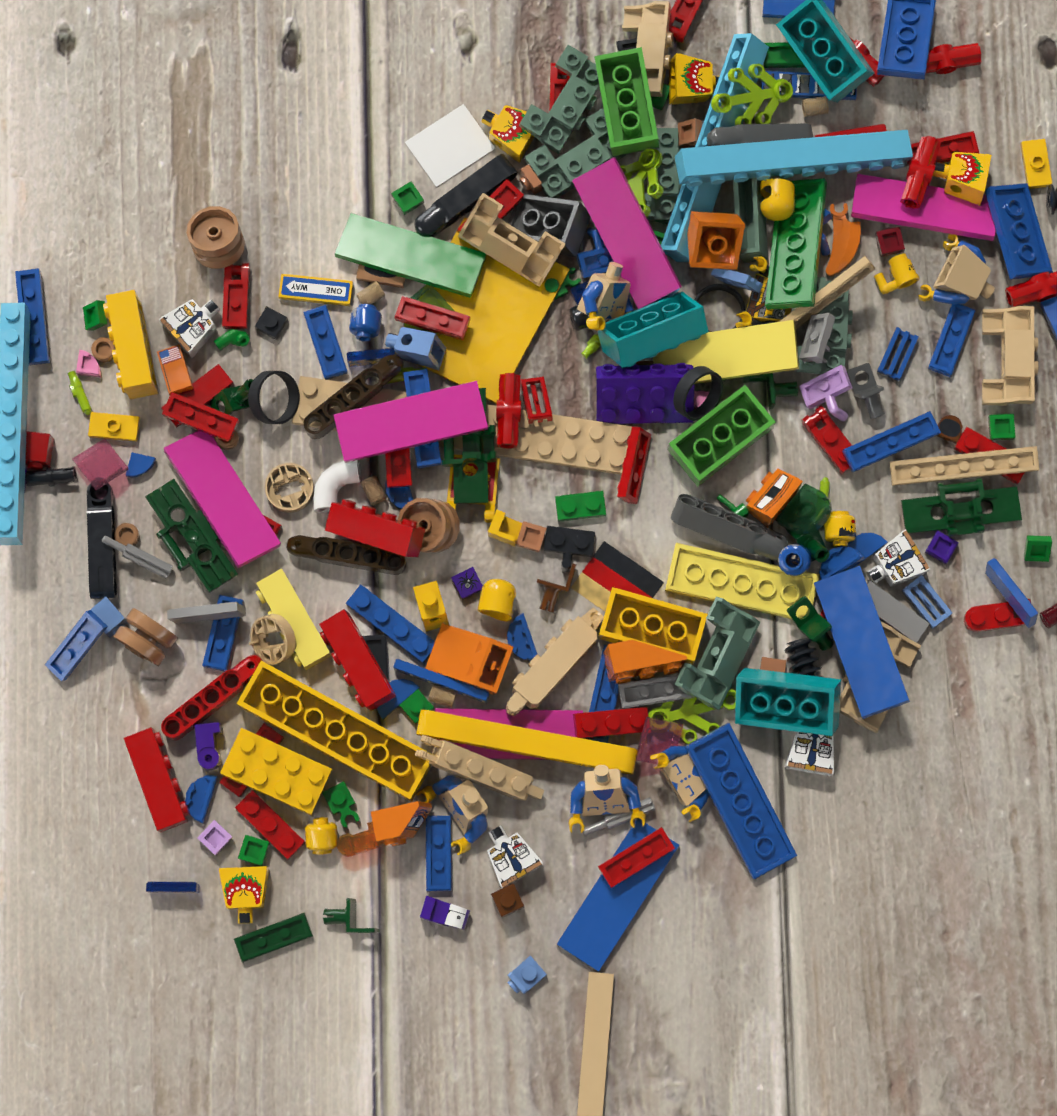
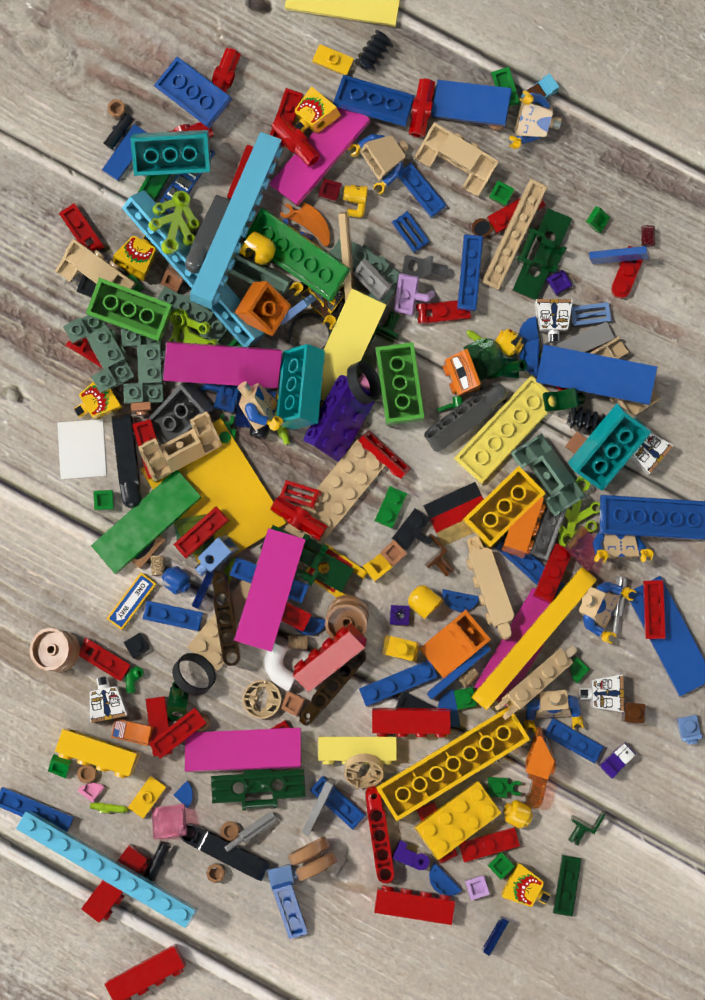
camera: 60 degrees left, 5 degrees up
blue head [778,544,812,576] -> none
tan piece [802,96,829,117] -> none
none -> medium nougat tile [206,863,226,883]
none -> nougat tile [280,691,306,717]
none -> green tile [570,656,590,684]

